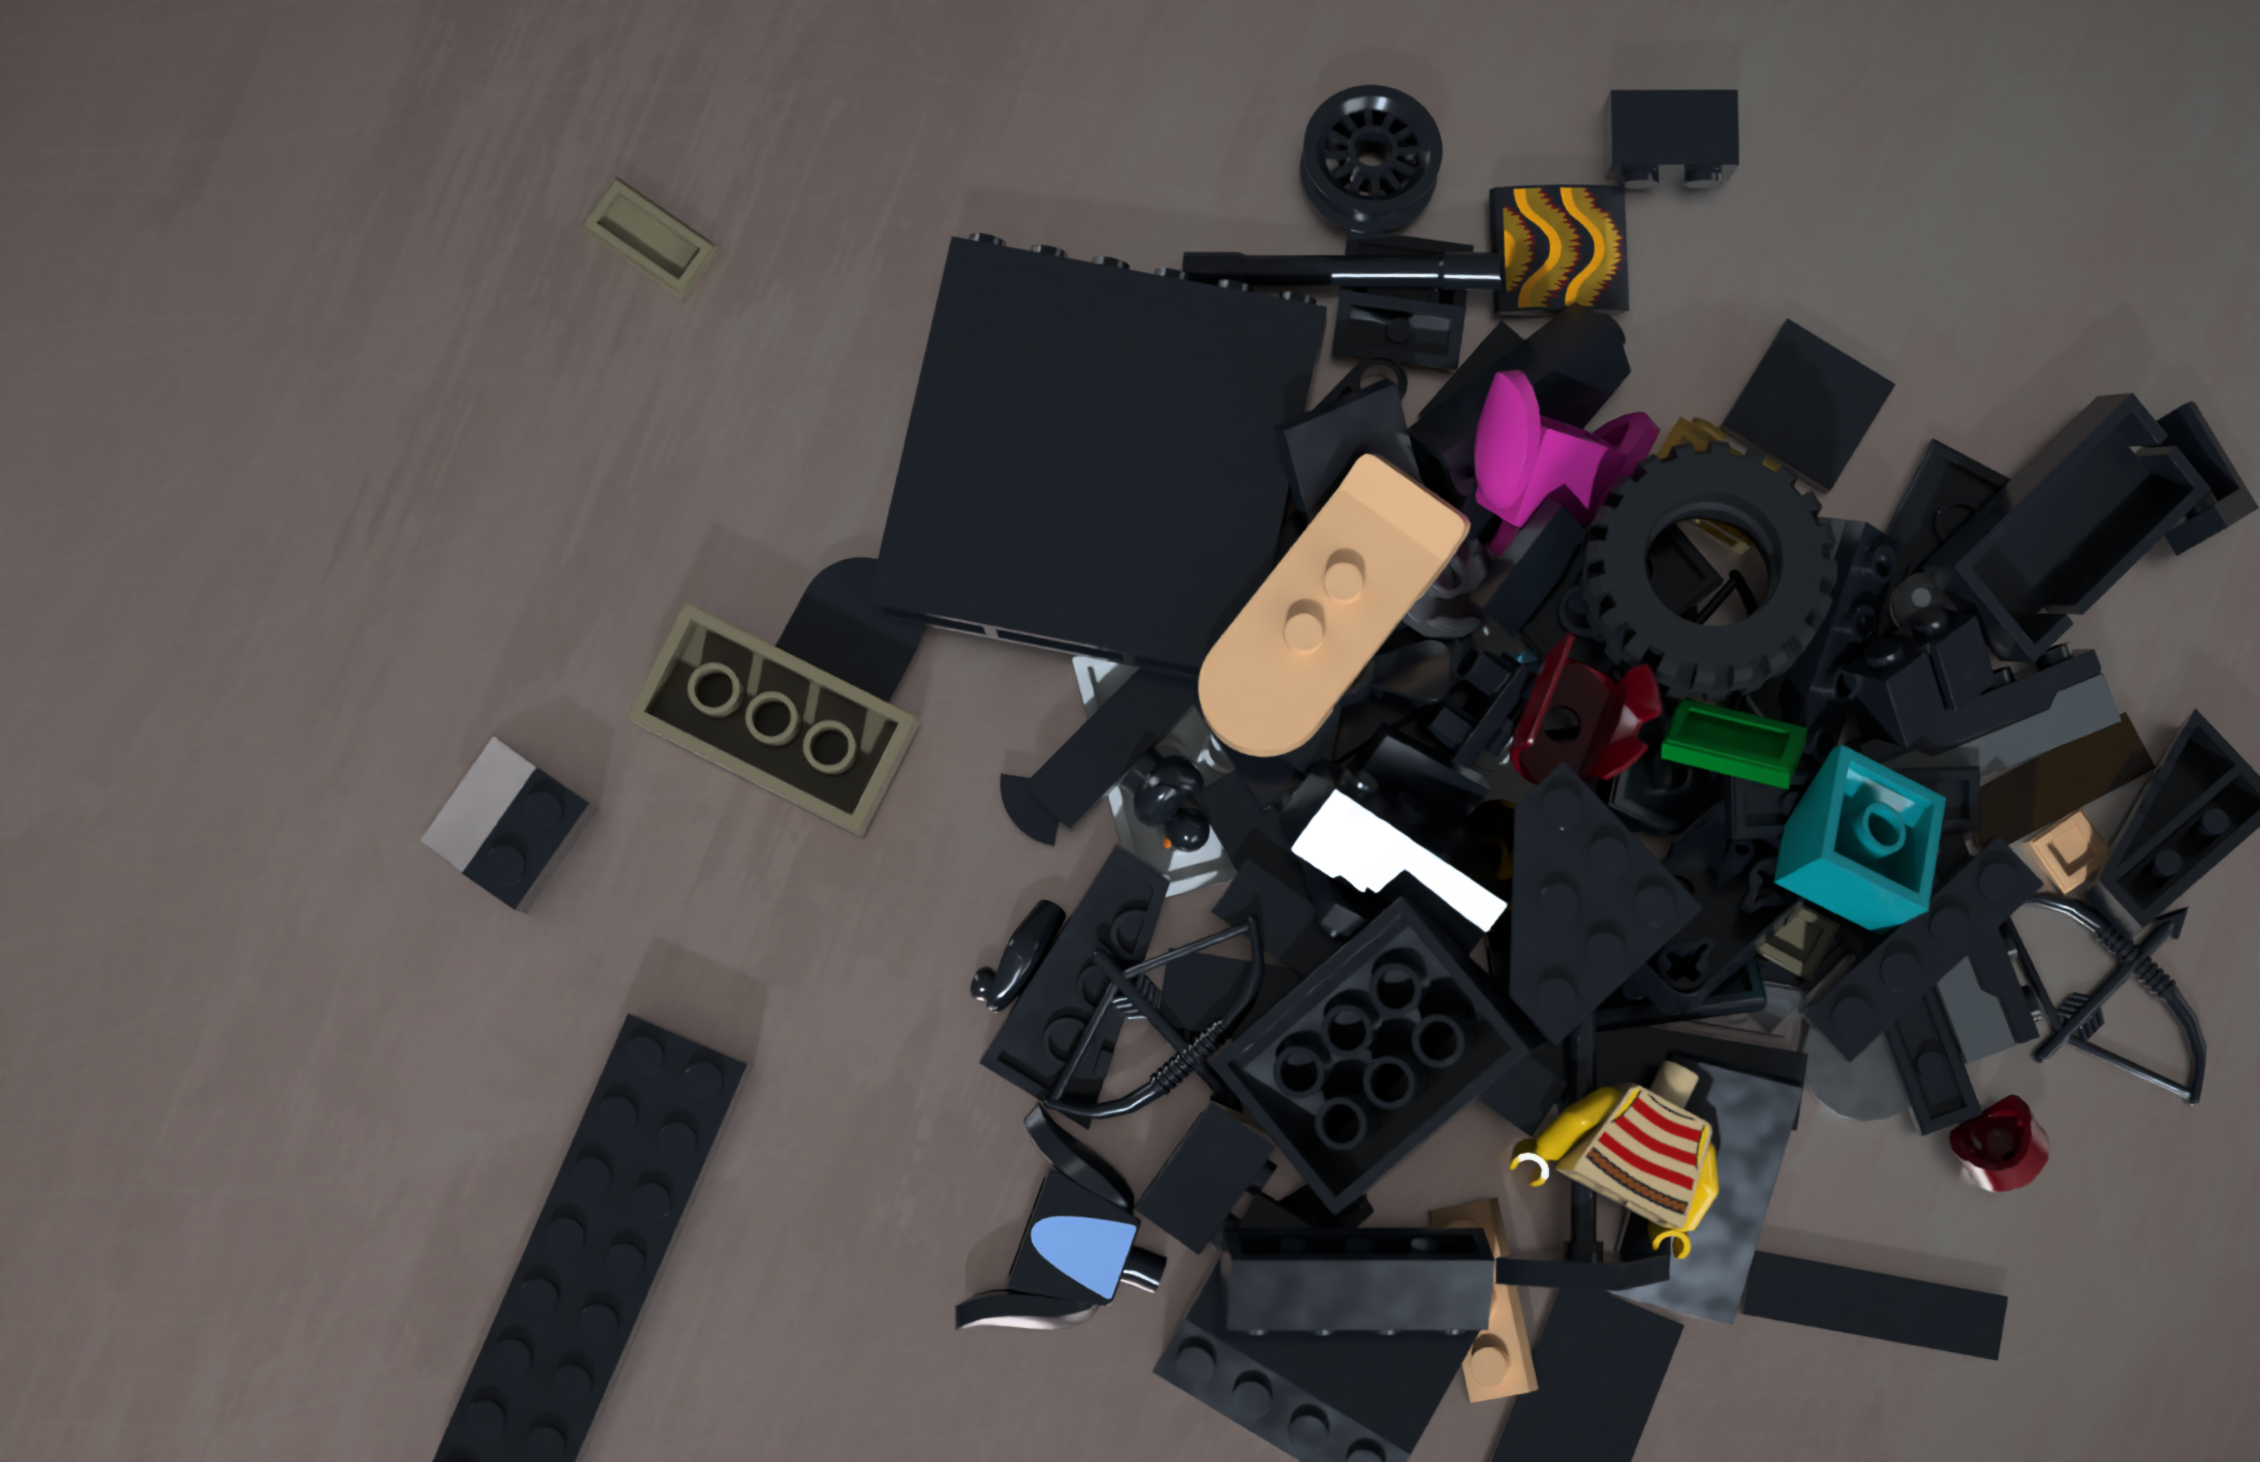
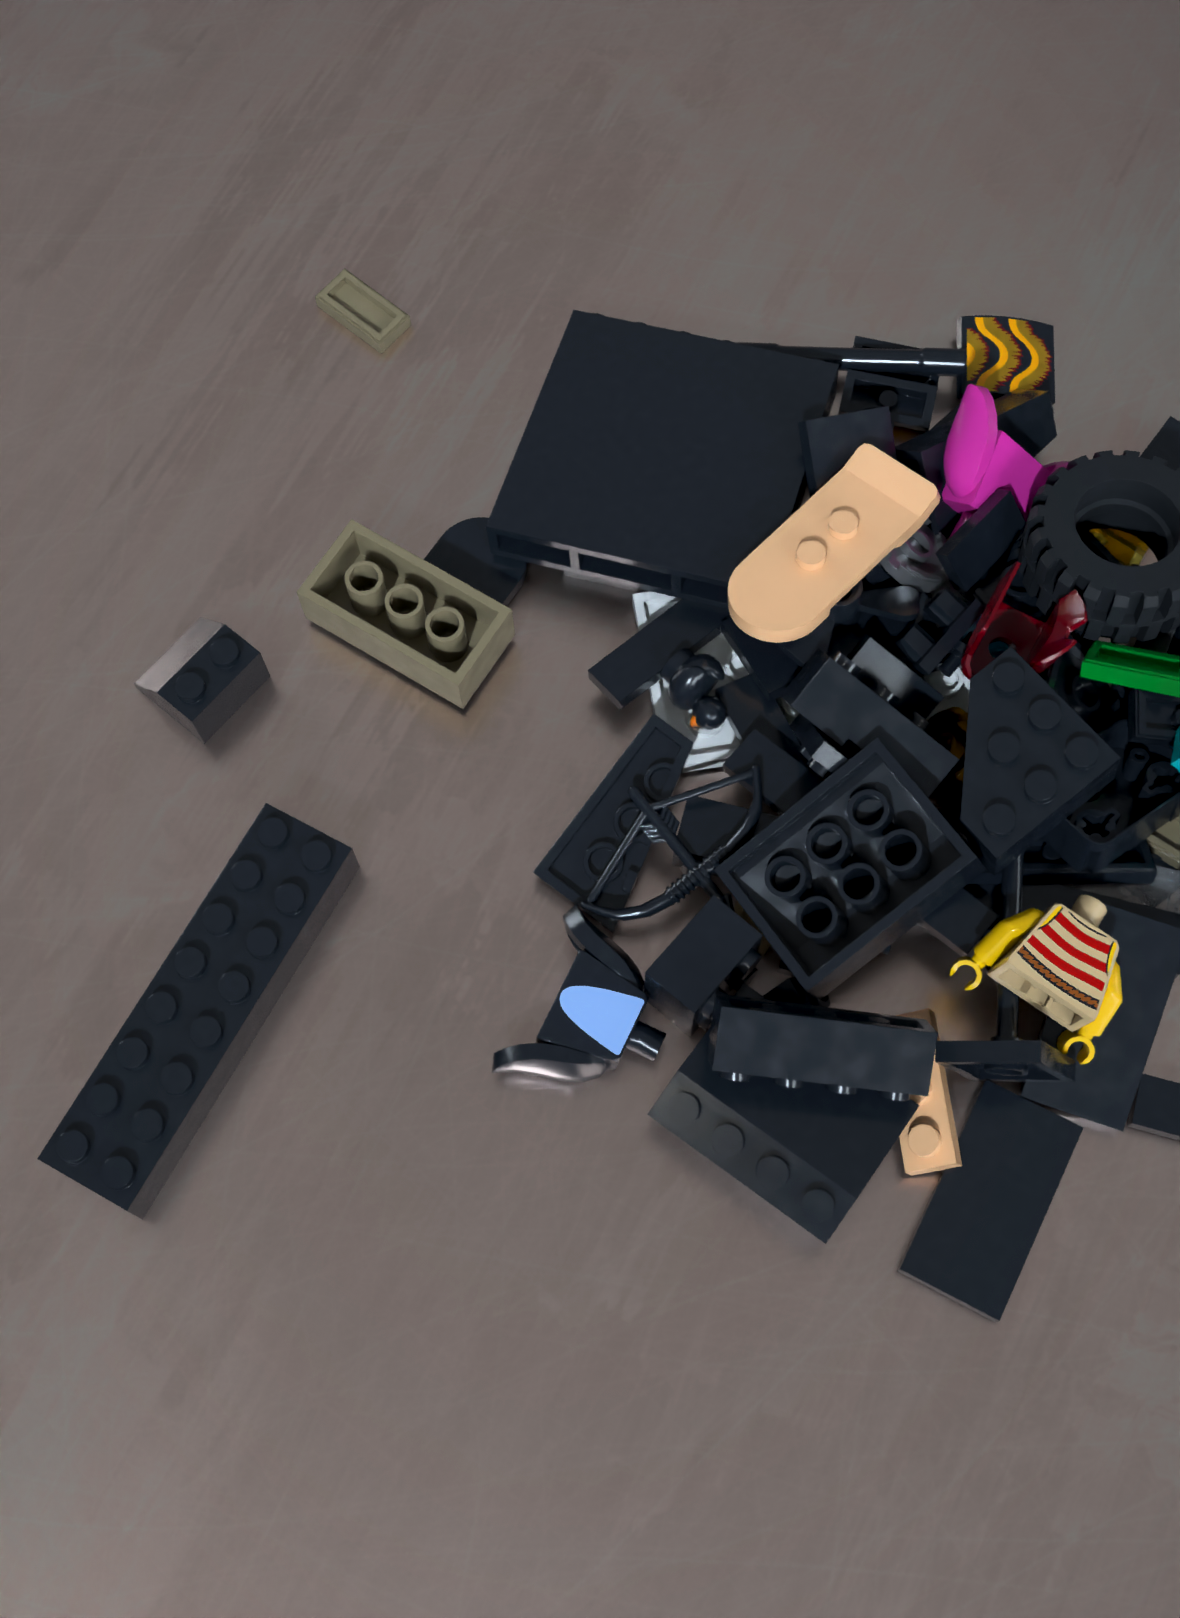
camera: 10 degrees right, 15 degrees down
black arm [970,900,1066,1012] -> none
black tile [1000,774,1058,847] -> none
black wheel [1300,85,1443,233] -> none
black brick [1604,90,1739,189] -> none

